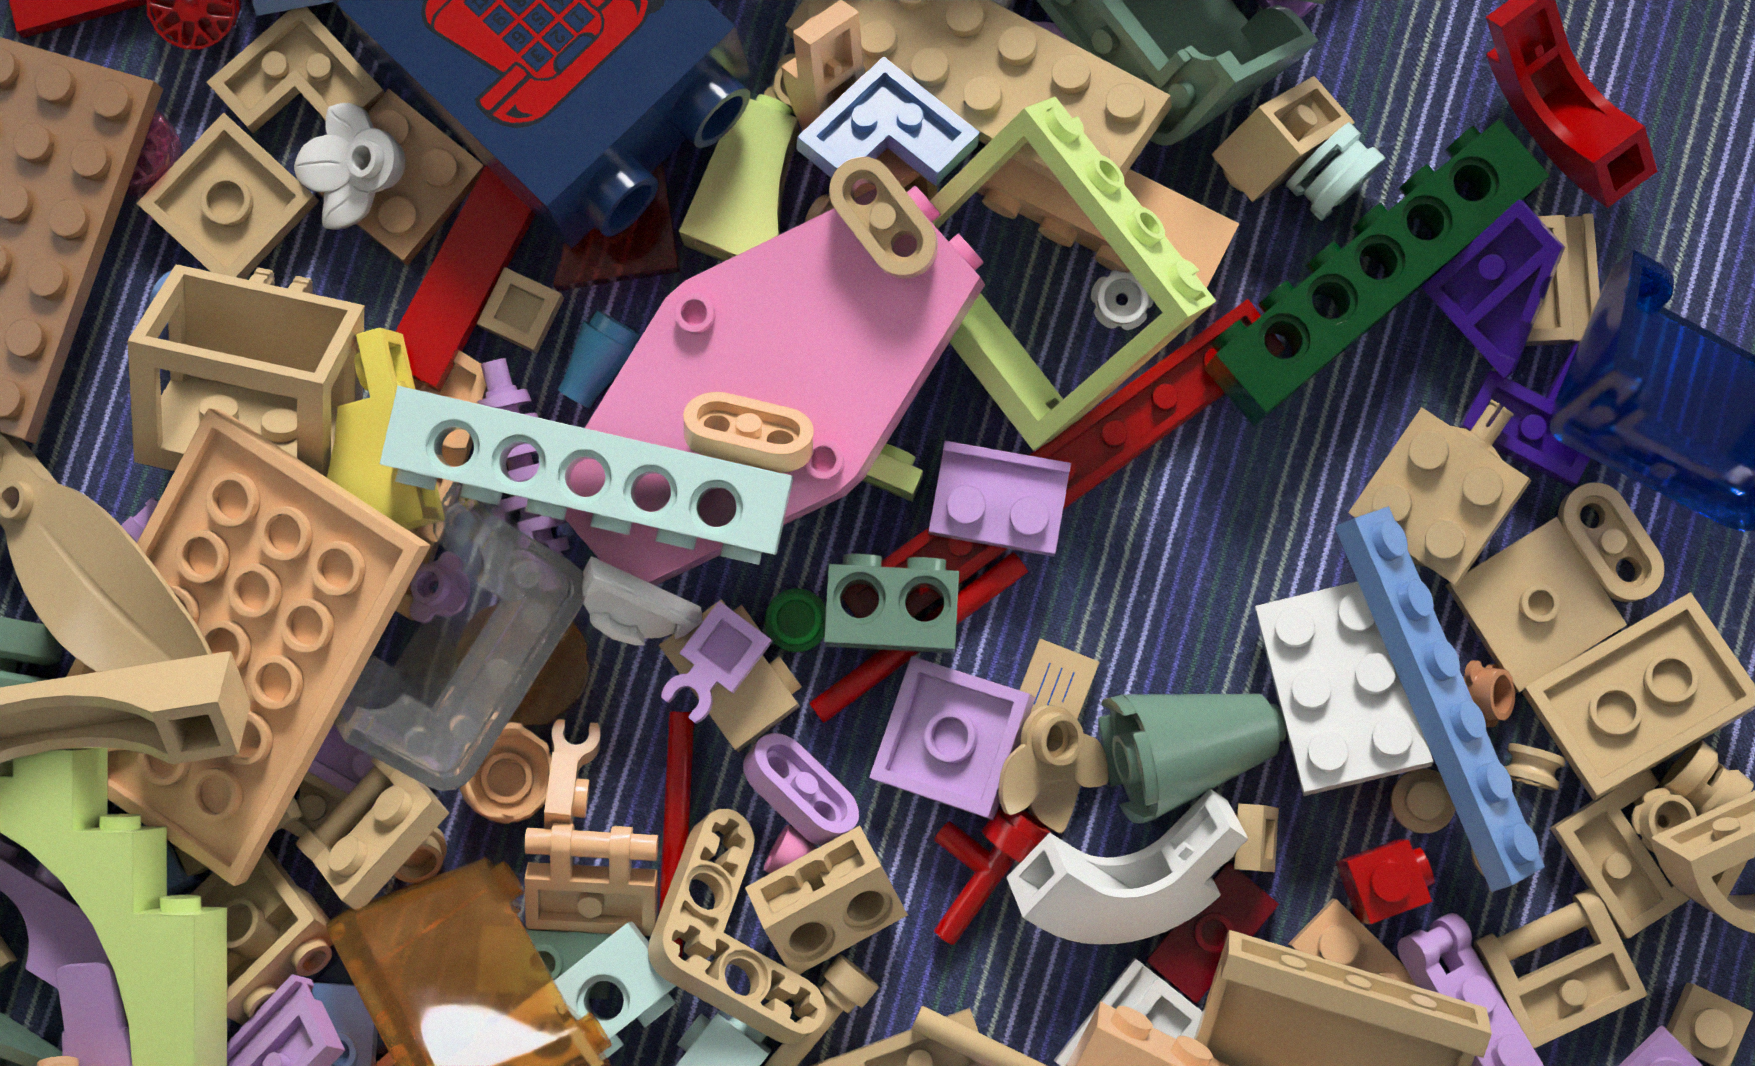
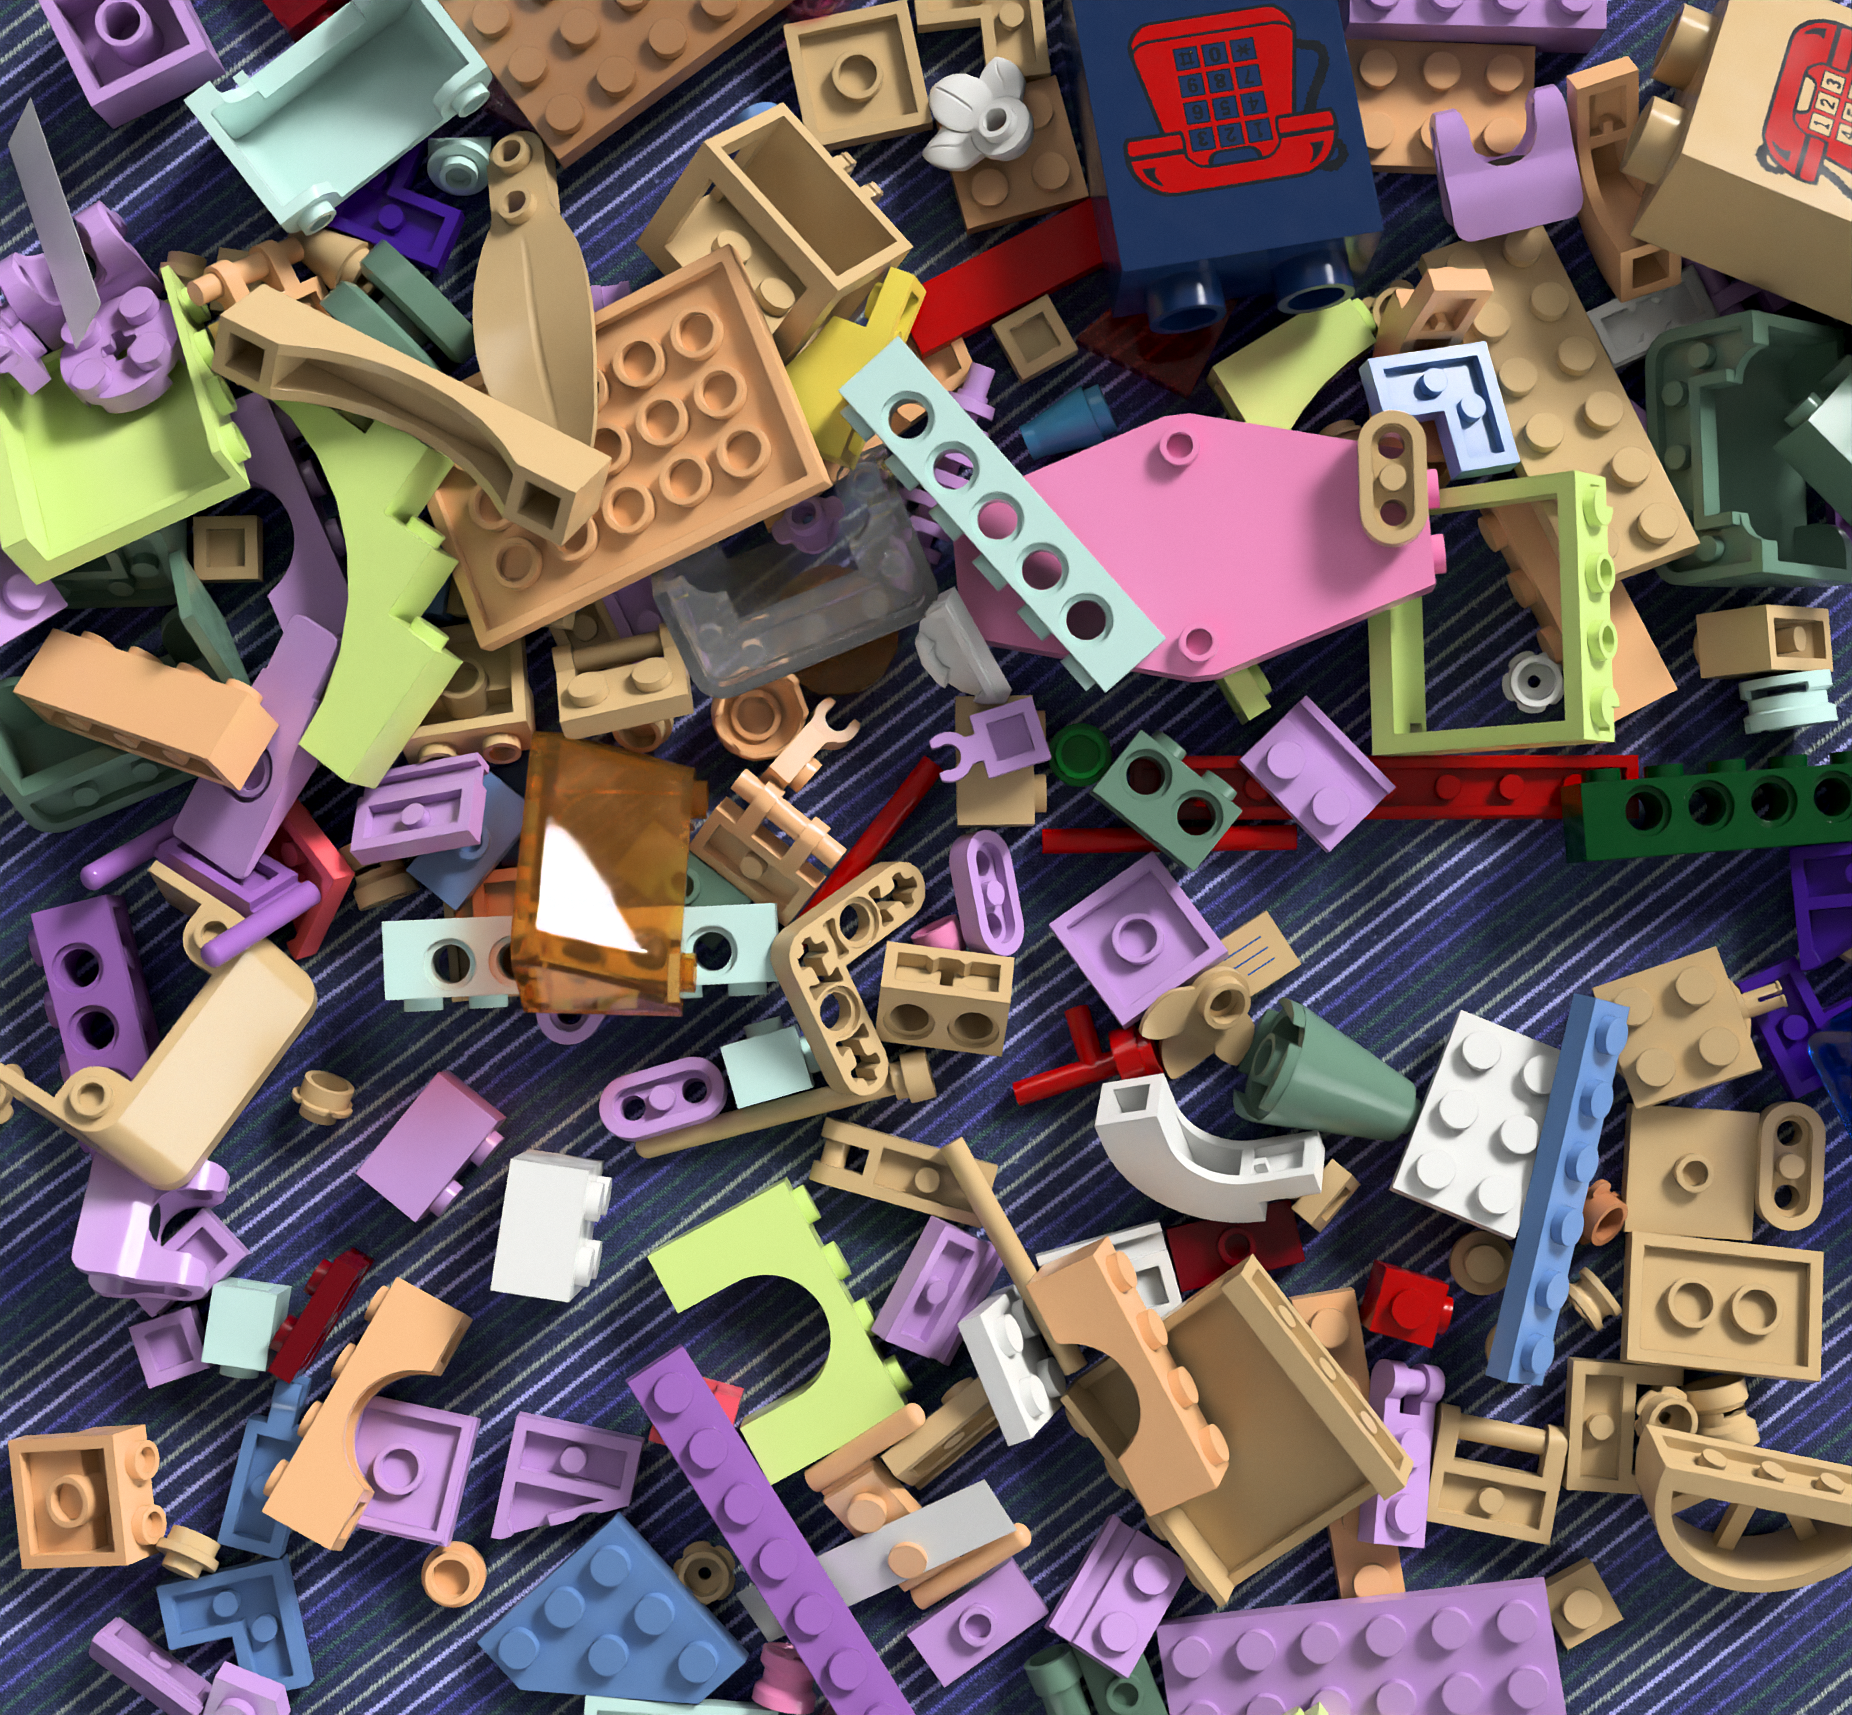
camera: 30 degrees right, 5 degrees up
light nougat plate [683,392,814,473] -> none

